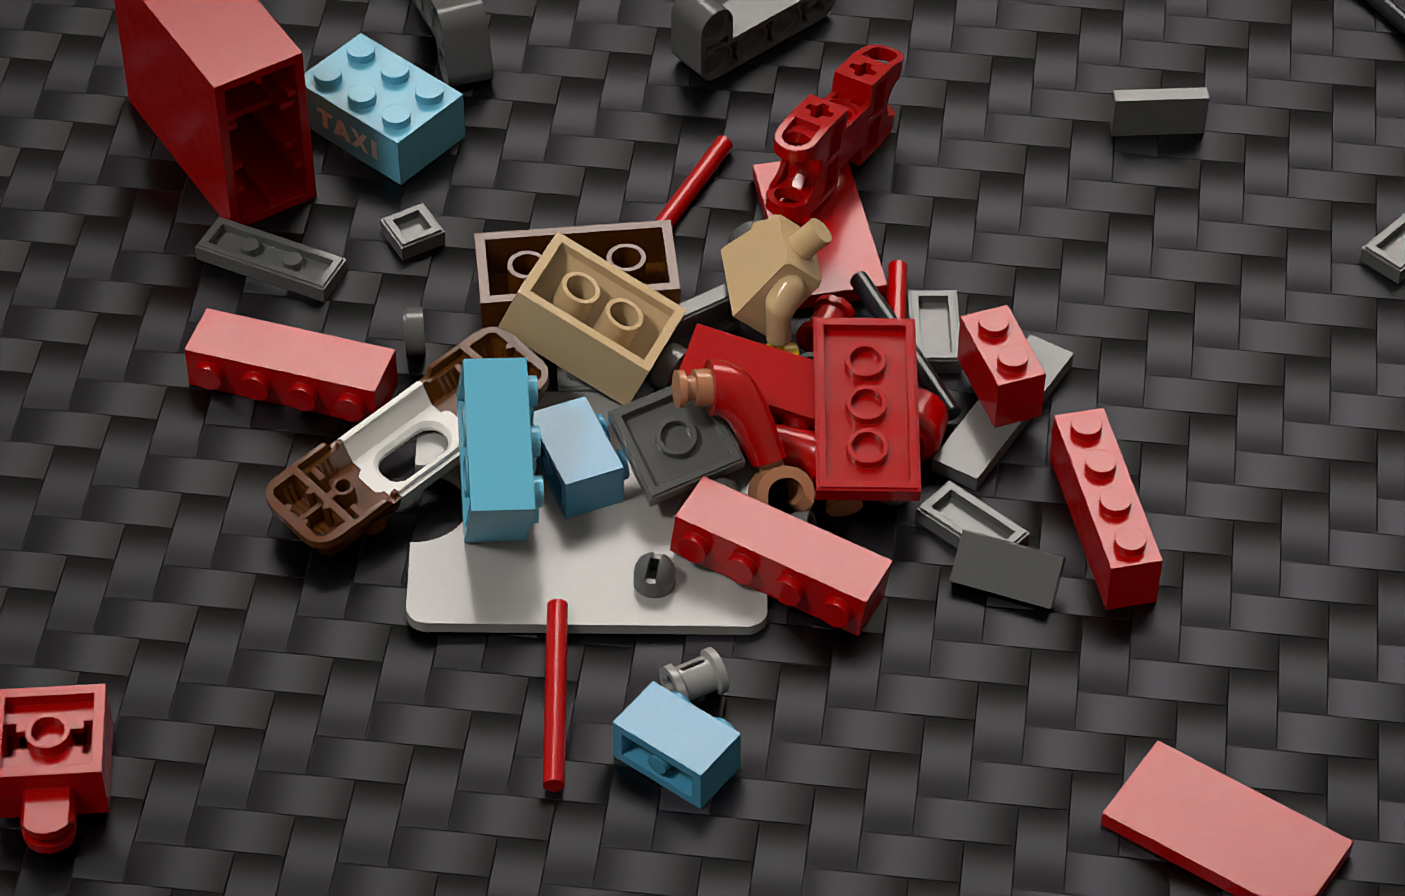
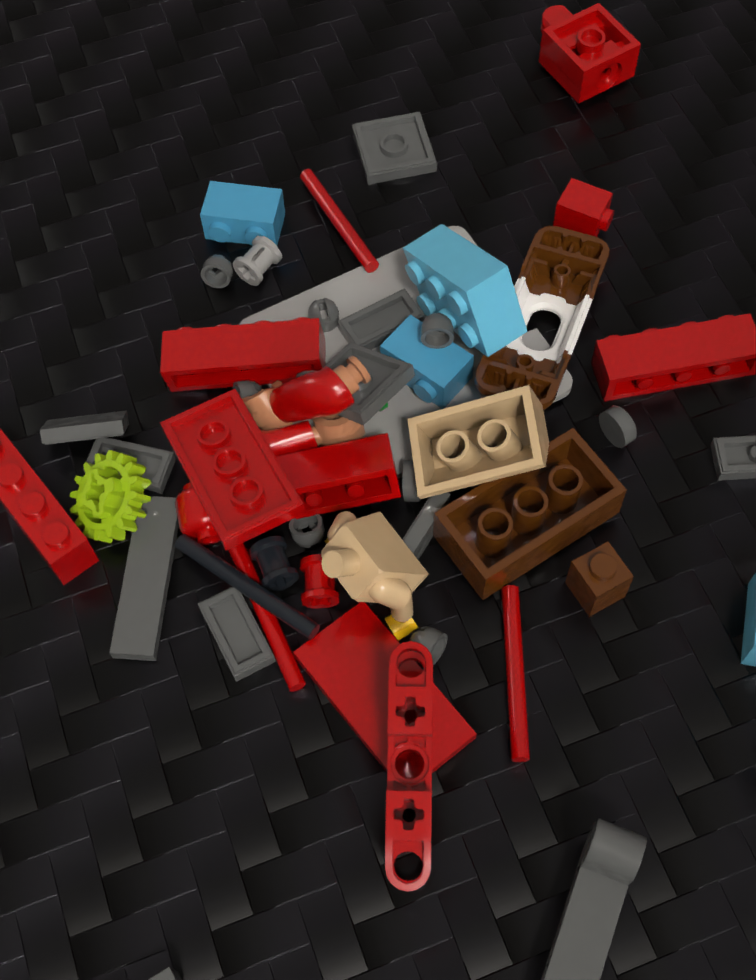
camera: 155 degrees right, 15 degrees up
dark grey tile [380,203,446,261] -> none
red brick [957,305,1046,428] -> none
none -> lime gear [69,450,151,543]
none -> dark grey hinge [201,255,233,288]
none -> dark grey tile [338,288,424,350]
none -> dark grey tile [352,112,437,185]
none -> dark grey hinge [421,313,454,349]
none -> red brick [553,178,615,237]
none -> reddish brown brick [565,542,634,617]

